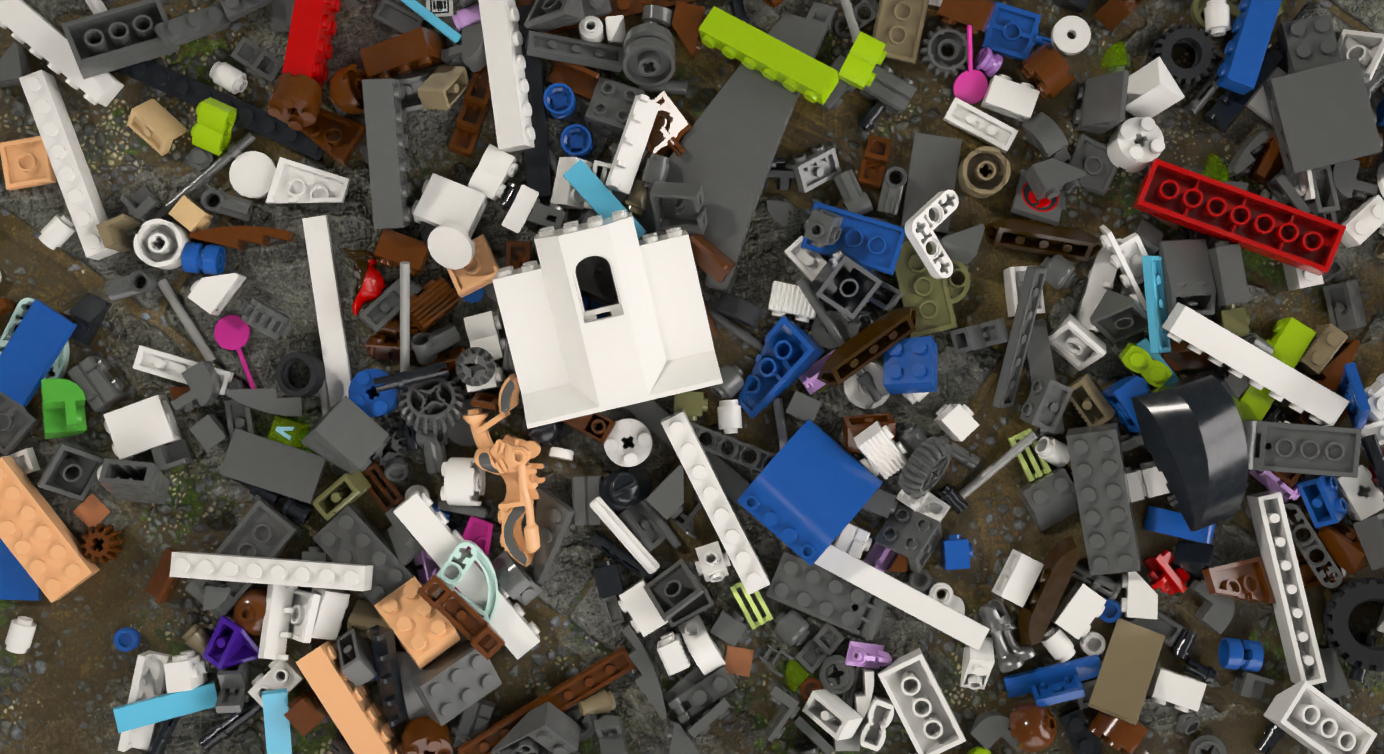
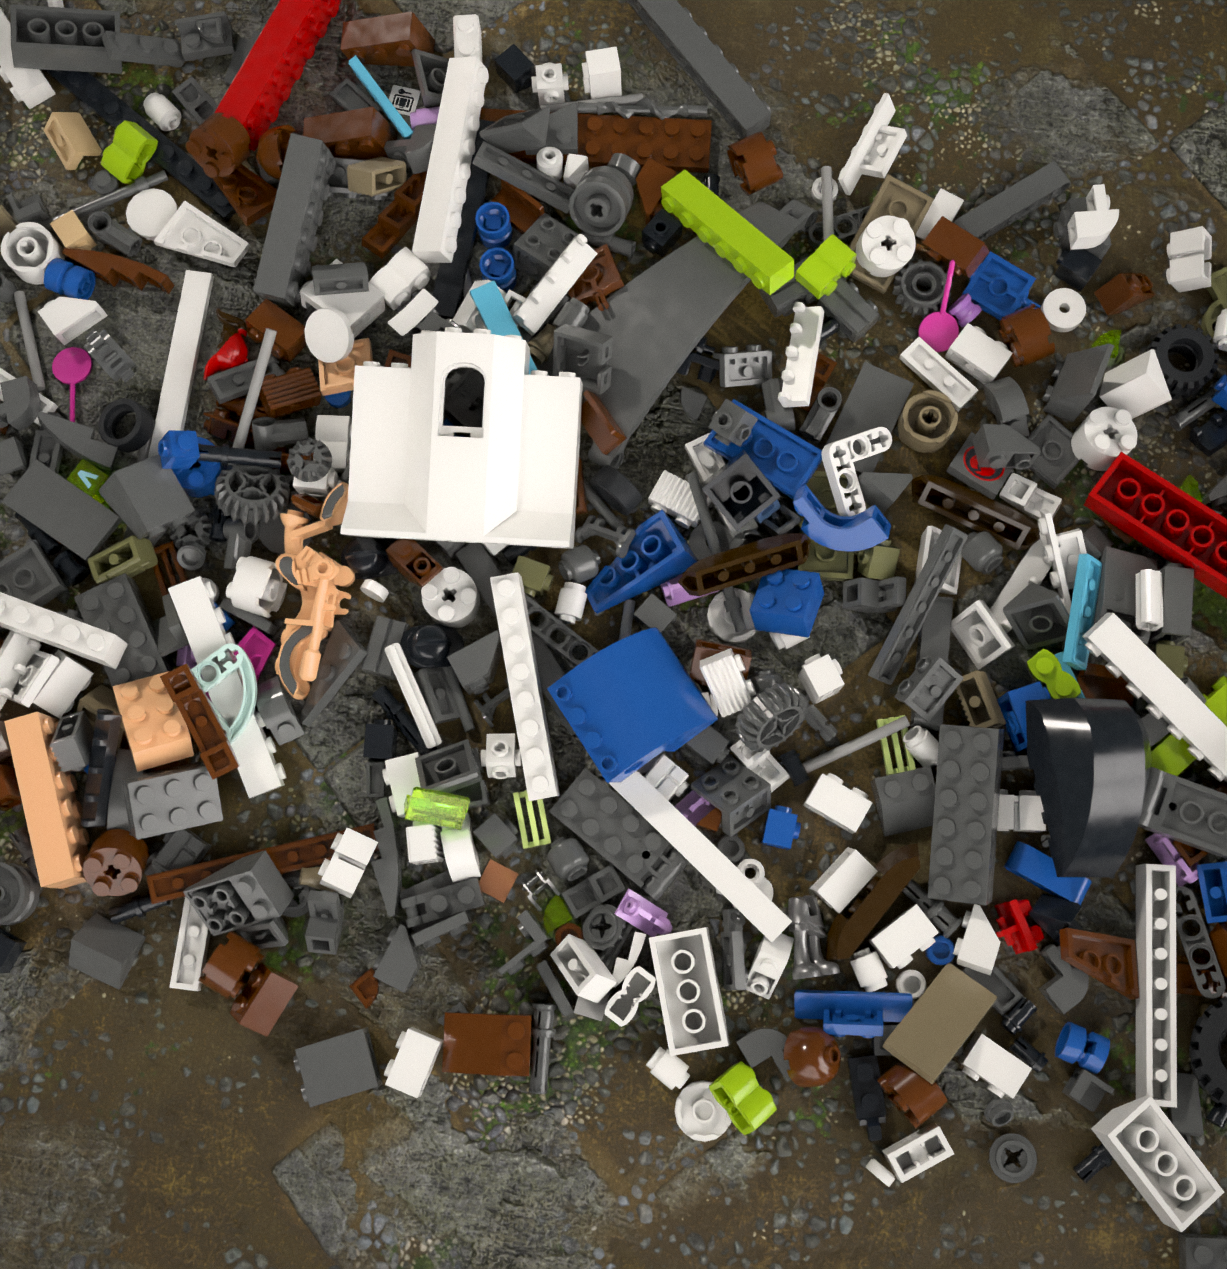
camera: 25 degrees right, 10 degrees down
none -> blue brick [158,430,200,469]
none -> dark grey panel [312,262,369,296]
none -> white piece [318,828,378,898]
none -> clear neon green panel [404,787,470,830]
none -> dark grey piece [574,515,635,558]
none -> black brick [642,208,683,257]
none -> dark grey hinge [721,909,748,990]
none -> white hinge [778,302,824,407]
none -> arch [793,485,891,551]
none -> white brick [803,773,872,834]
none -> white brick [856,216,916,277]
none -> olive brick [857,539,900,580]
none -> white slope [999,472,1062,520]
none -> white axle [1136,569,1163,631]

